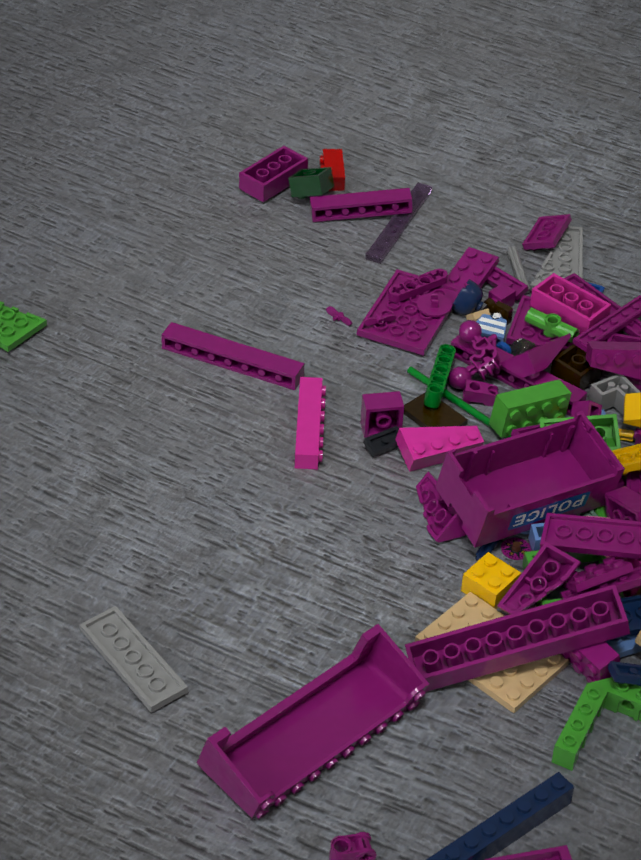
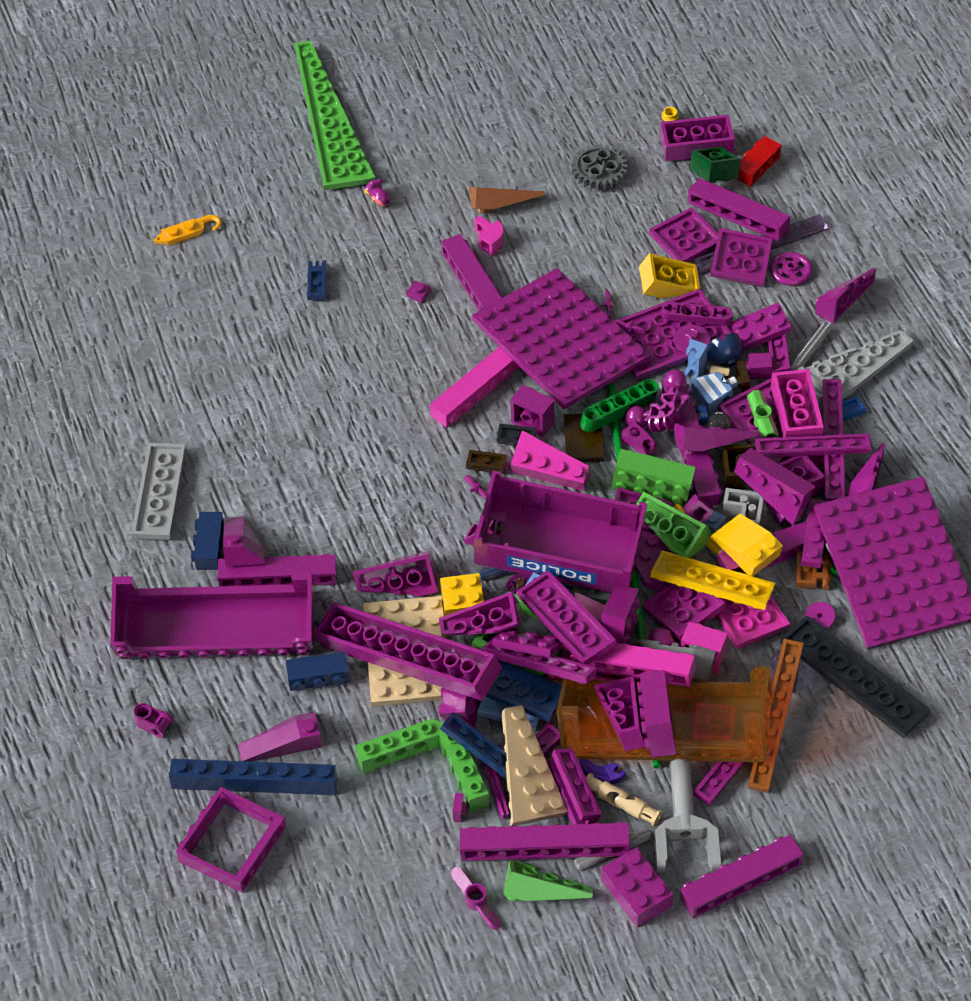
camera: 45 degrees right, 10 degrees up
magenta plate [522,214,572,250] -> none
none -> dark blue brick [191,512,224,570]
none -> magenta brick [218,554,337,586]
none -> magenta wedge [223,516,265,567]
none -> magenta wedge [238,711,322,762]
none -> dark blue brick [286,651,350,691]
none -> dark blue hinge [307,260,326,300]
none -> magenta wedge [353,550,438,596]
none -> magenta animal [364,179,391,207]
none -> magenta plate [406,280,431,303]
none -> magenta piece [464,475,487,500]
none -> dark brown plate [466,450,507,474]
none -> dark orange wedge [469,187,545,213]
none -> magenta plate [472,268,650,409]
none -> dark pink brick [474,216,504,256]
none -> dark grey gear [571,144,628,190]
none -> yellow slope [639,253,700,298]
none -> magenta plate [649,207,718,262]
none -> yellow plate [662,107,679,121]
none -> medium blue hinge [685,339,708,378]
none -> magenta plate [710,228,772,287]
none -> magenta plate [769,252,813,286]
none -> magenta wedge [815,268,877,324]

